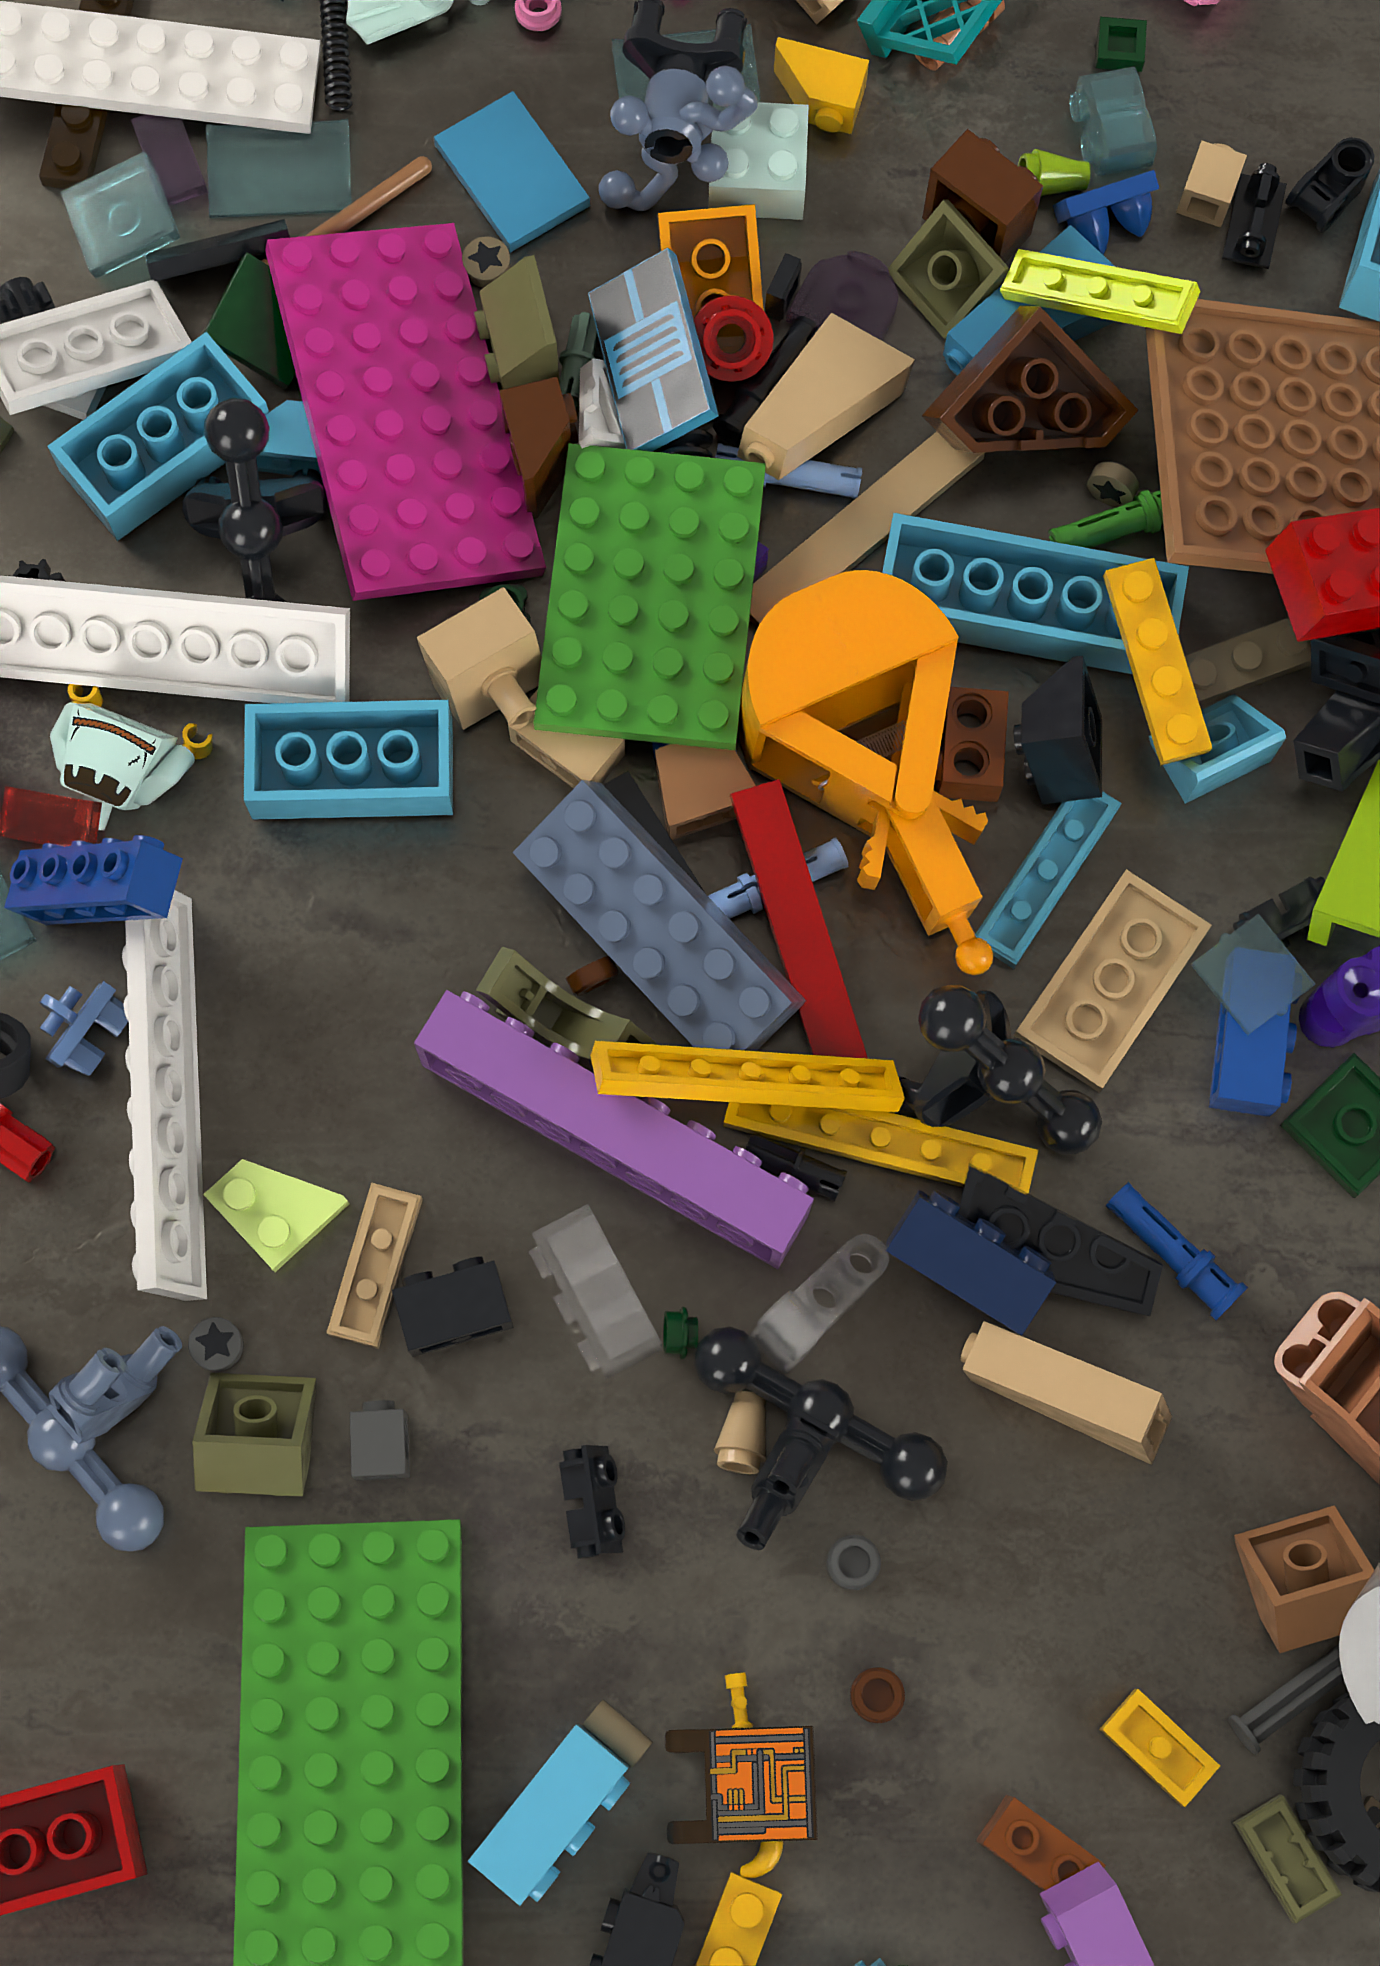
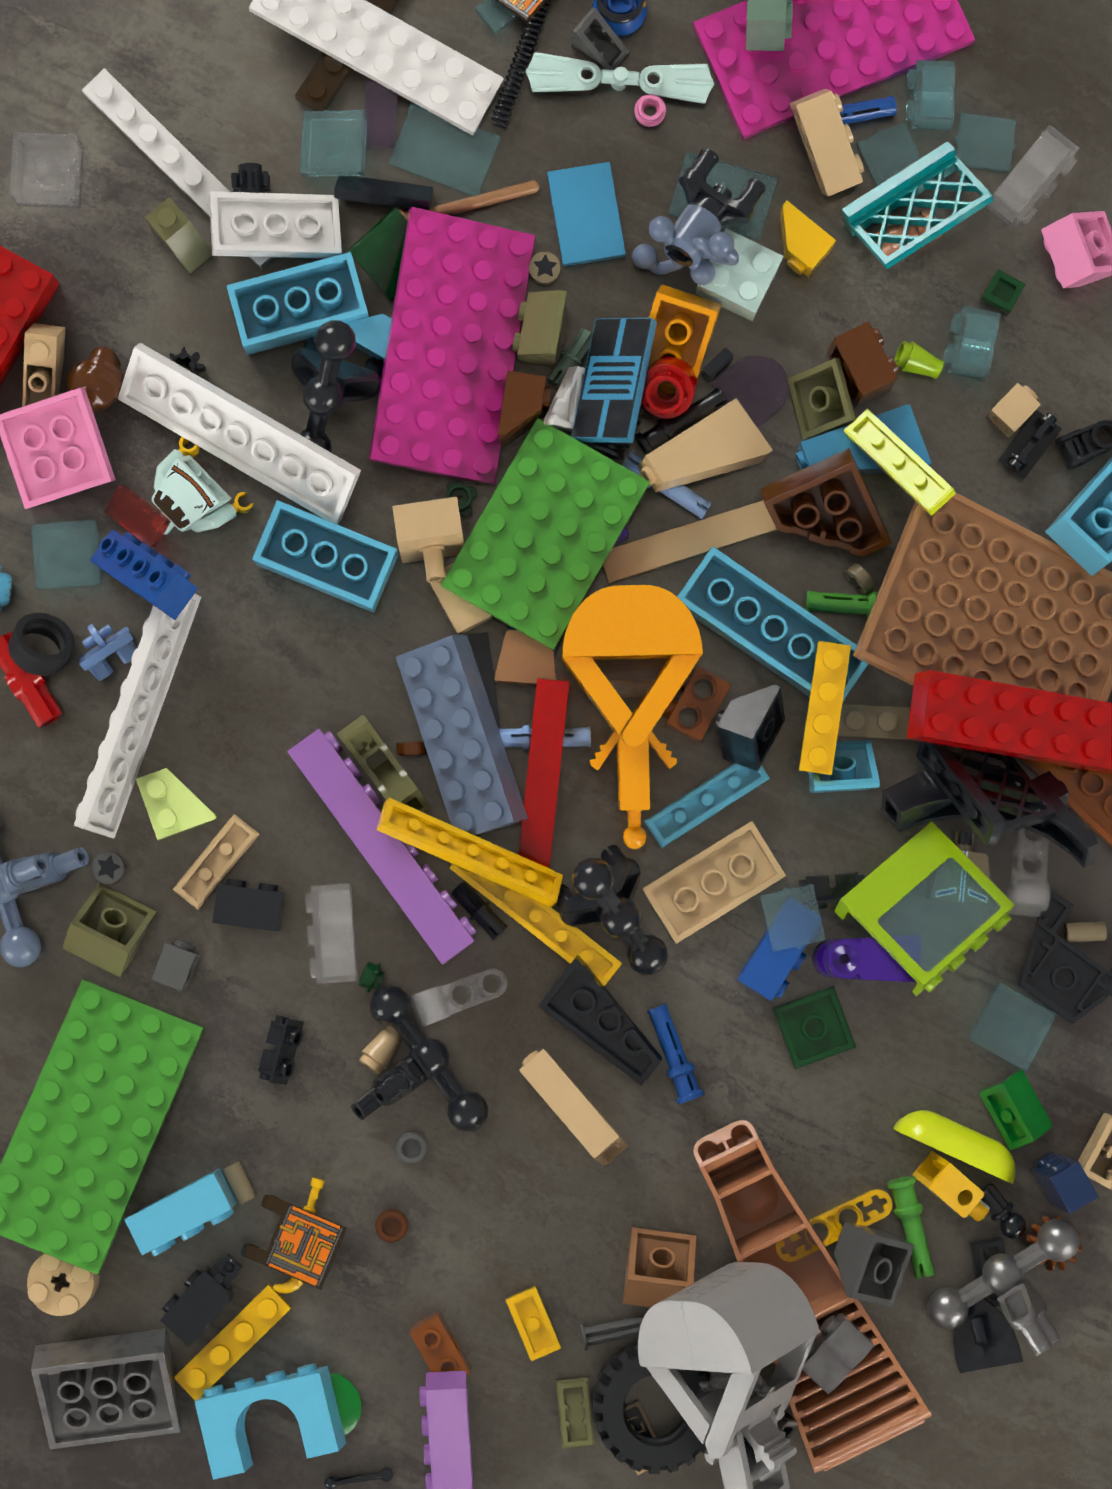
camera: 20 degrees right, 10 degrees up
dark blue brick [886,1189,1056,1336] -> none
blue tile [1053,170,1159,255] -> none

